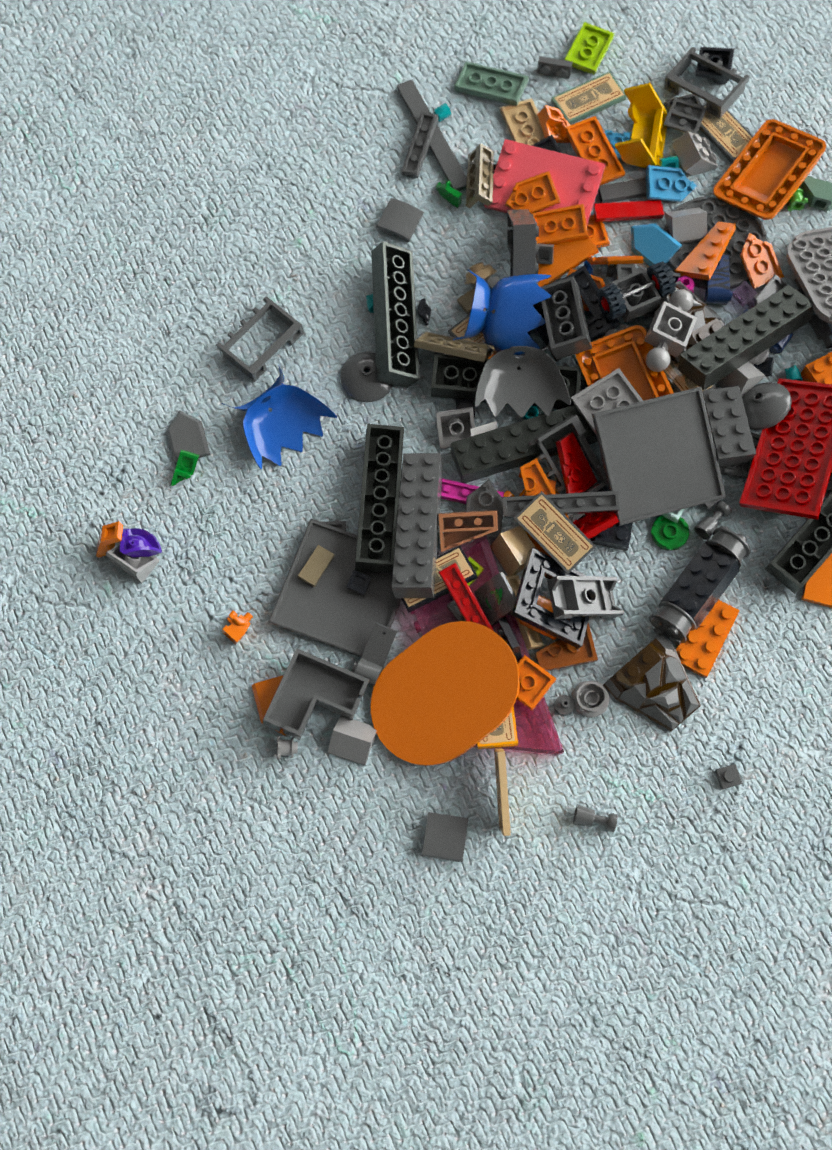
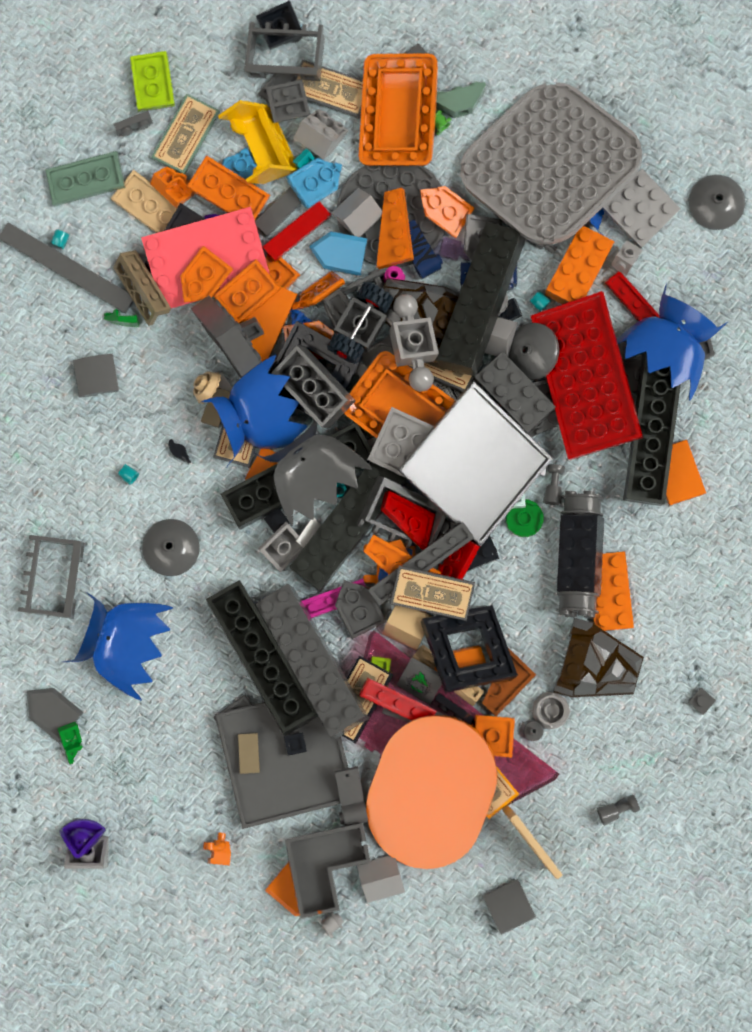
camera: 30 degrees left, 10 degrees up
orange slope [96,521,123,558] -> none
pearl dark grey brick [371,241,420,388] -> none
dark grey tile [401,112,438,178] -> none
dark tan tile [414,332,495,362] -> none
nougat wedge [439,510,498,552] -> none
dark grey piece [547,576,625,619] -> none

